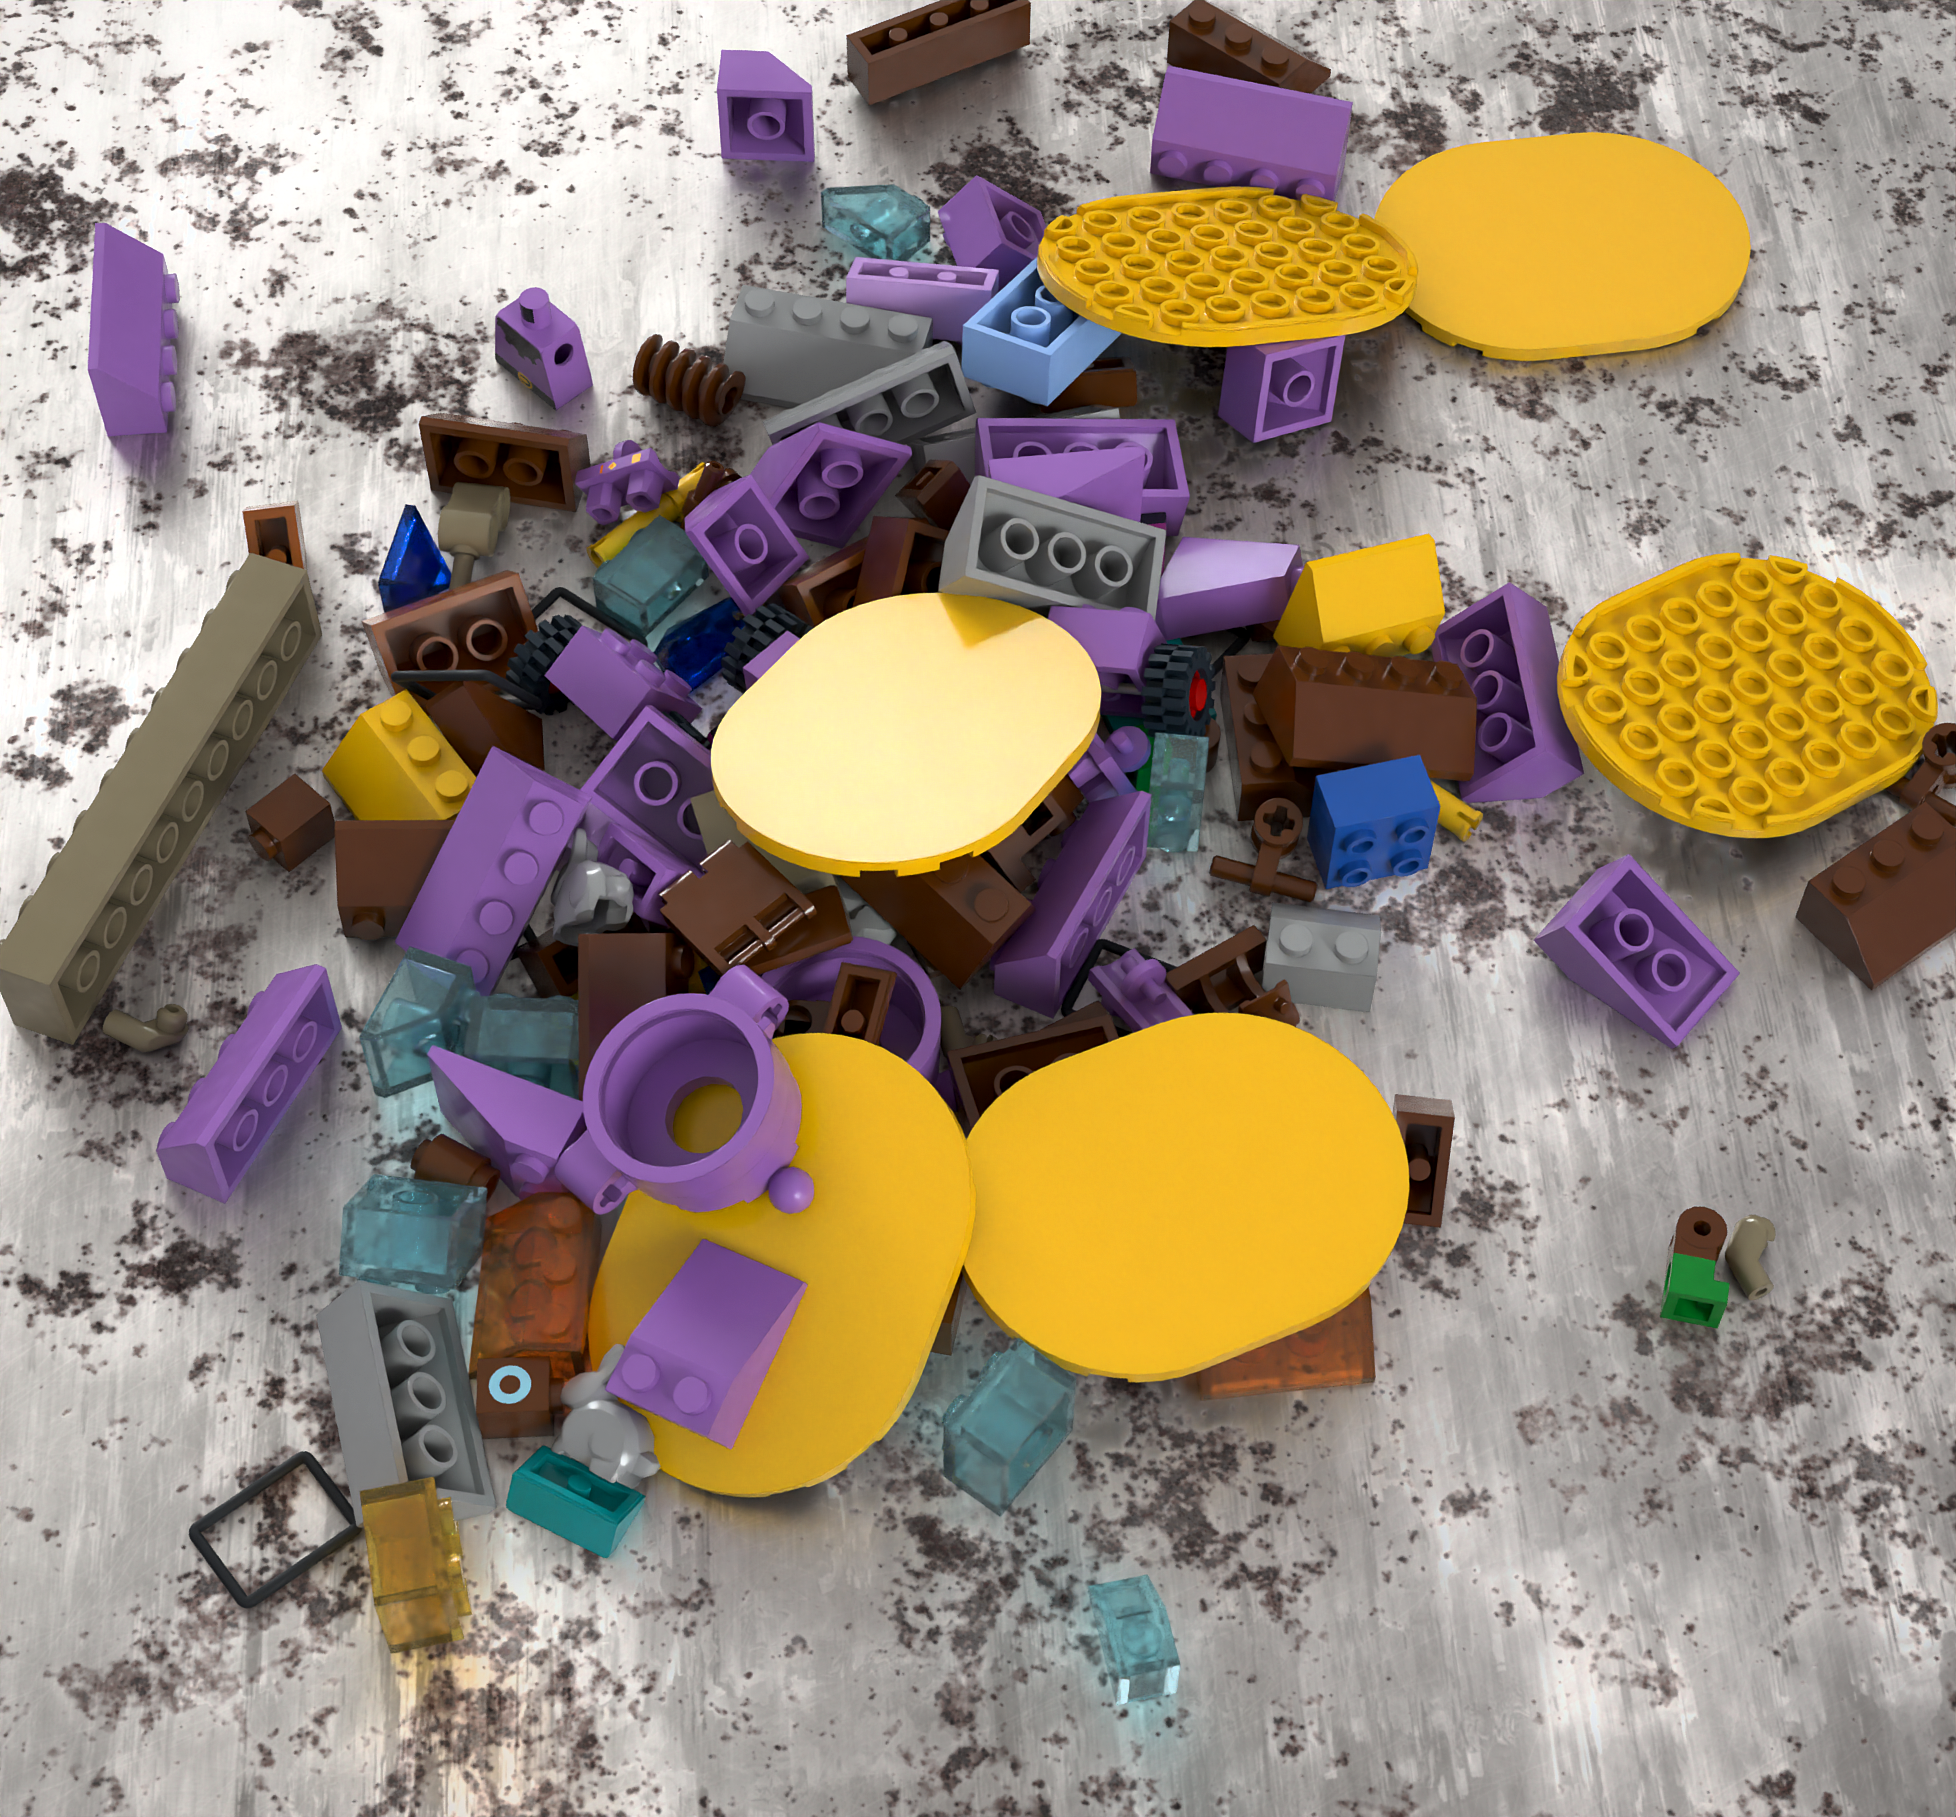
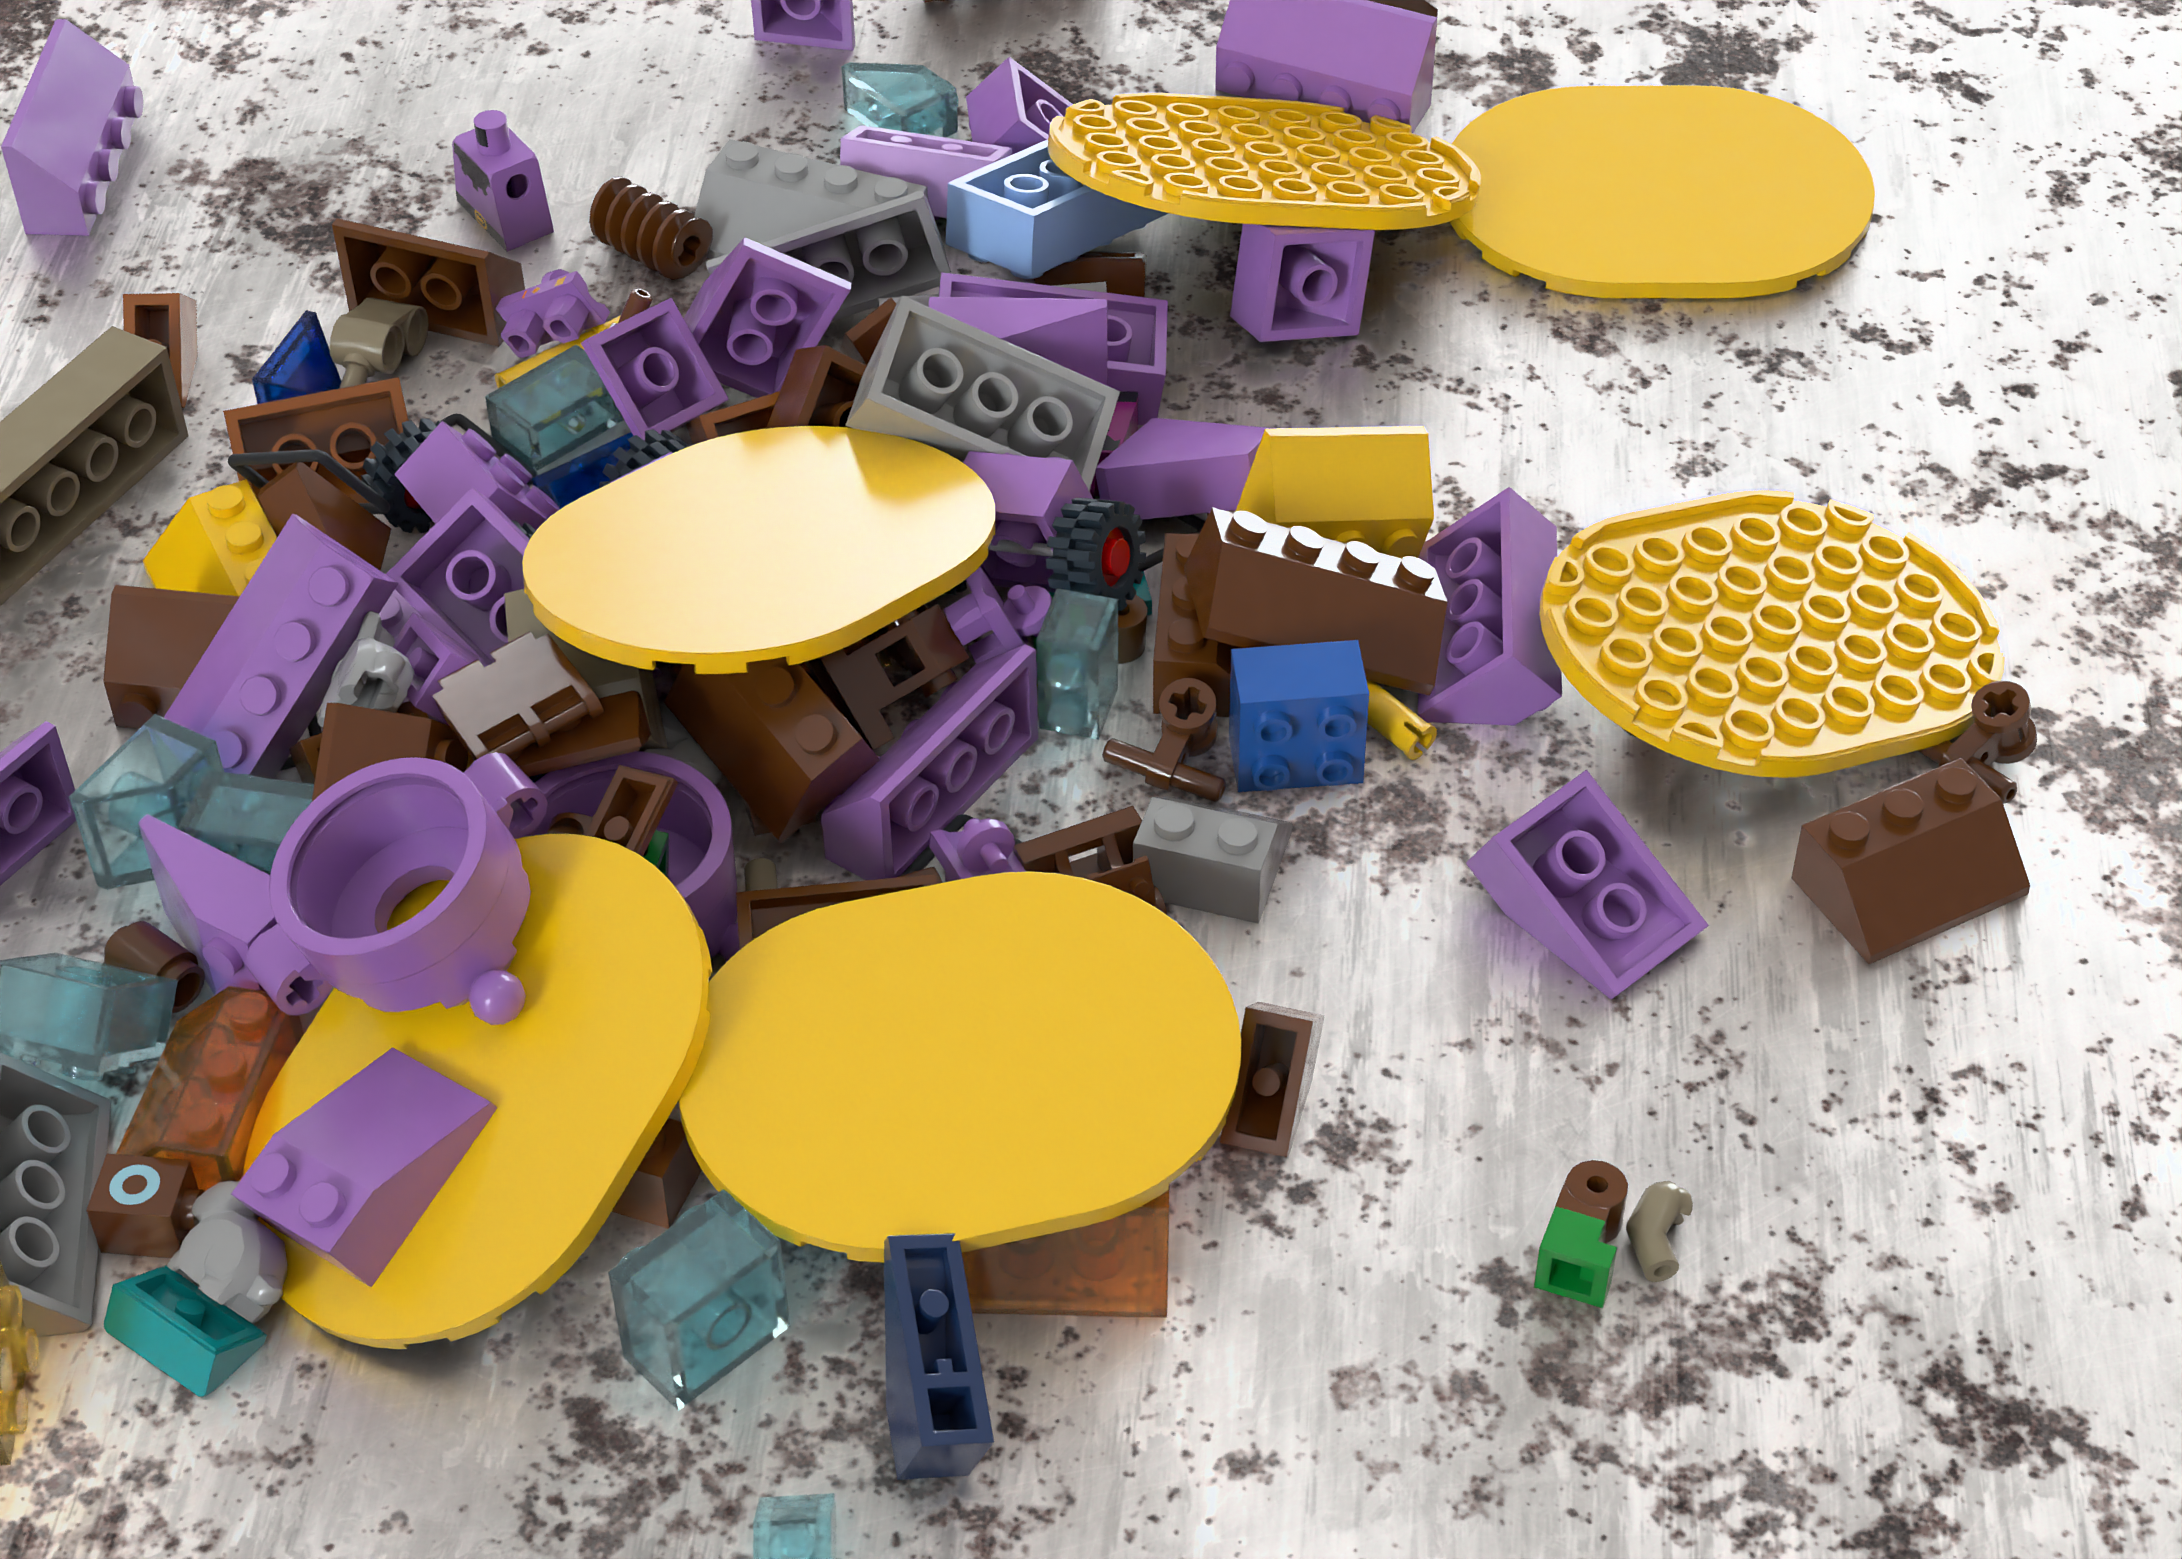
camera: 10 degrees right, 10 degrees down
reddish brown brick [245,774,335,872] -> none
none -> dark blue slope [884,1233,994,1480]

